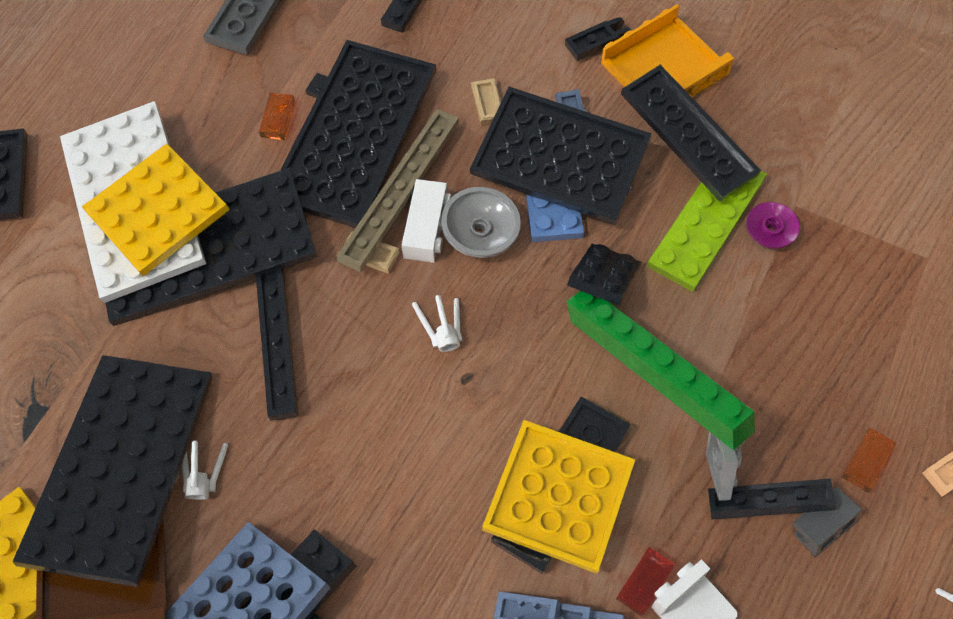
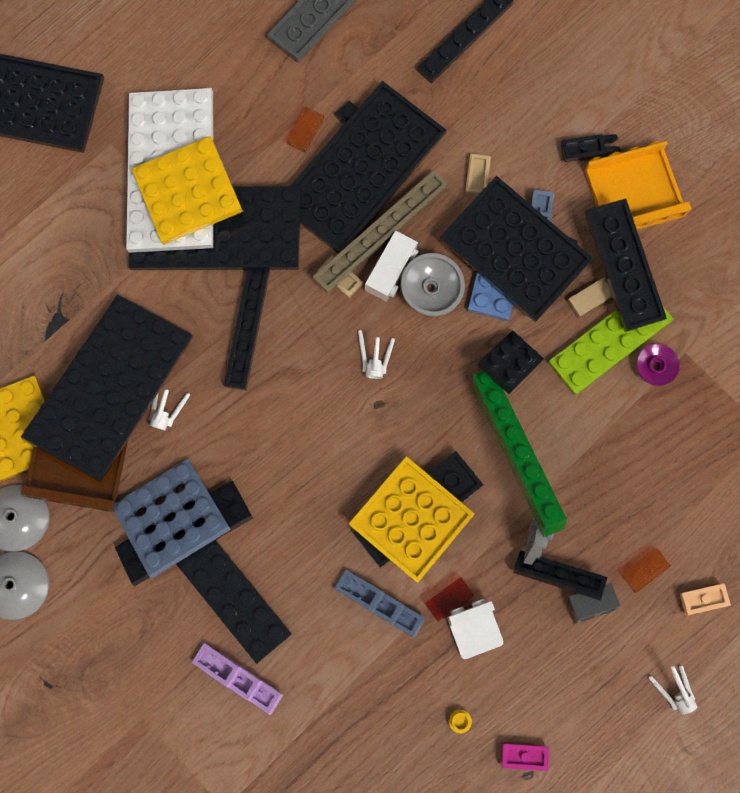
camera: 10 degrees right, 15 degrees up
none -> tan tile [567,278,613,318]

